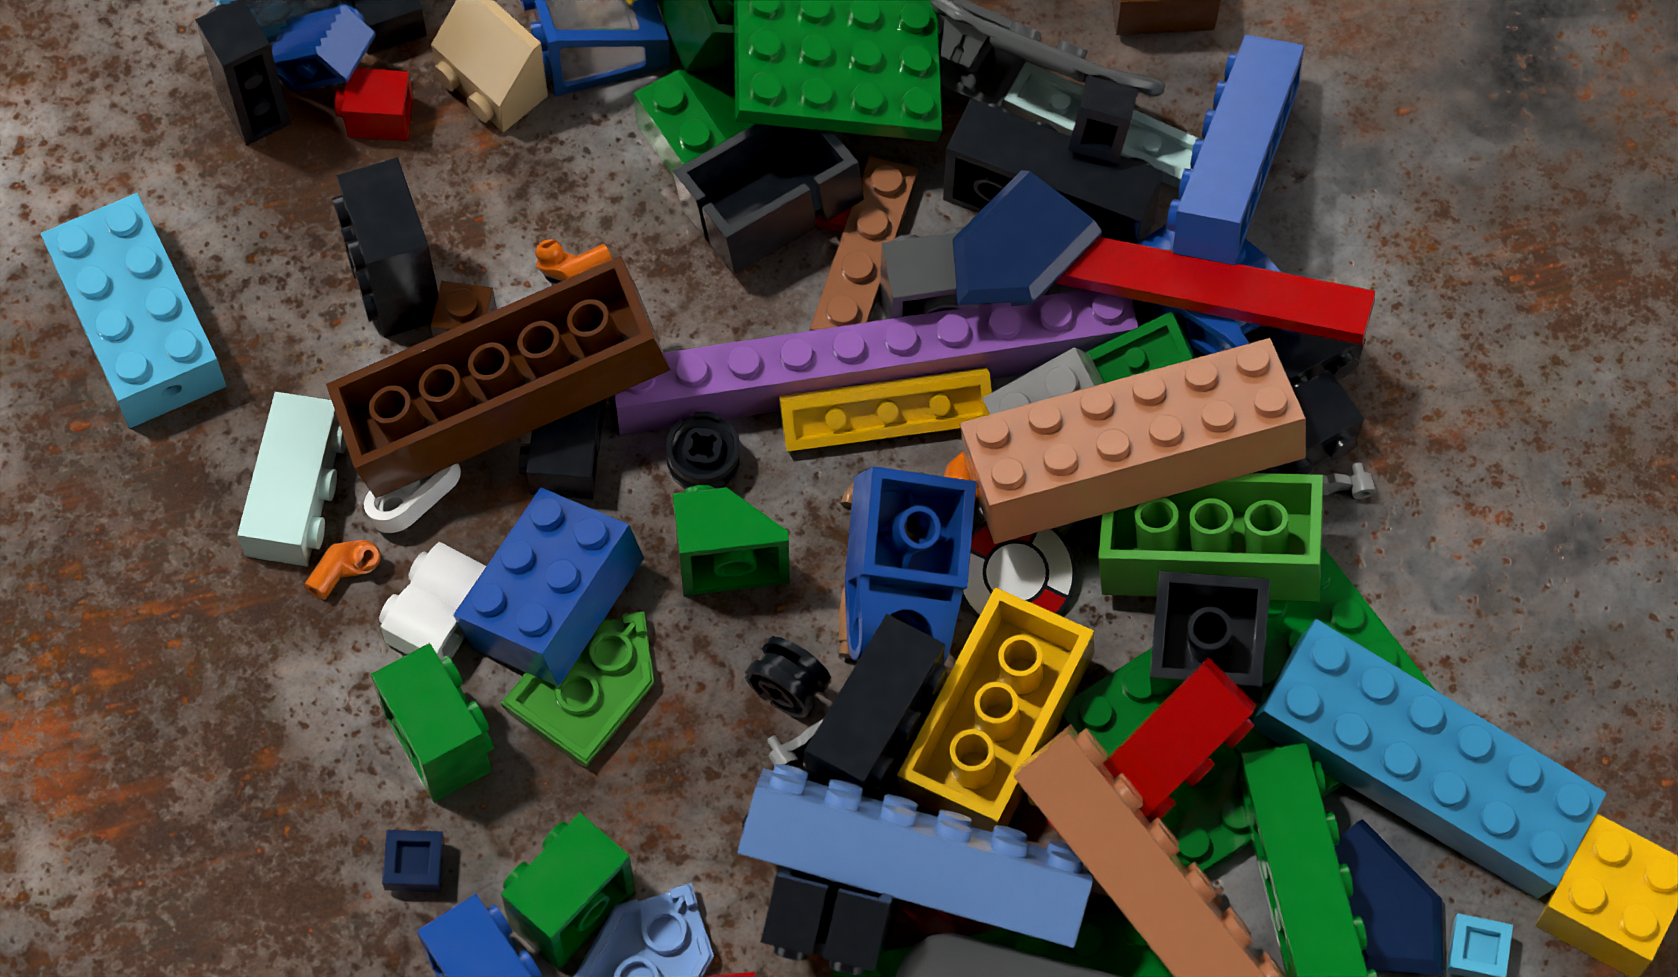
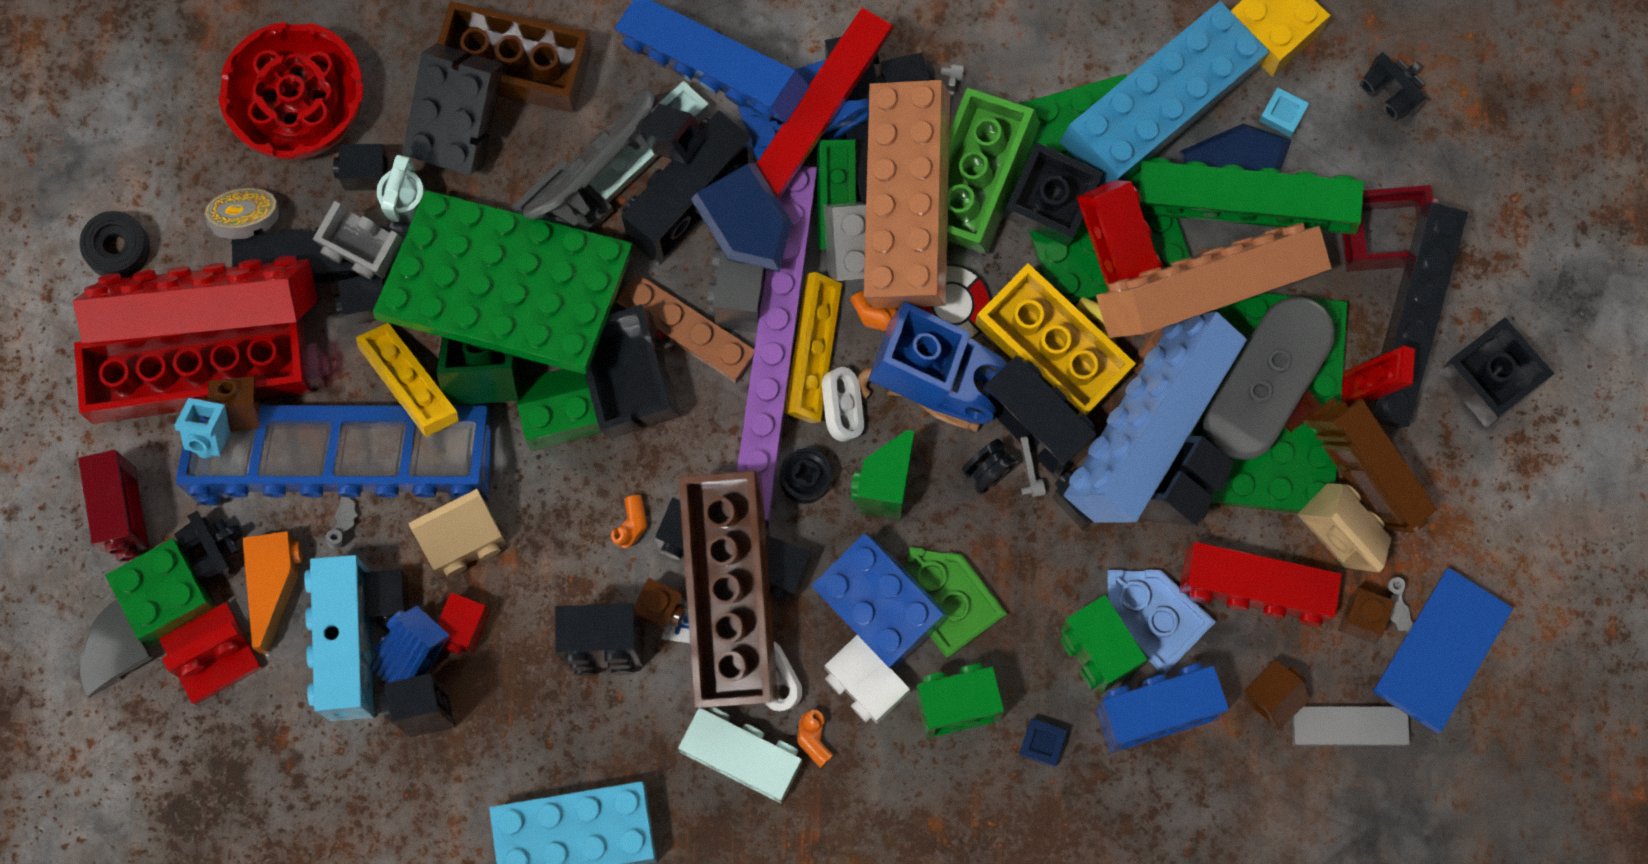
camera: 70 degrees left, 10 degrees up
none -> white plate [822,367,864,442]

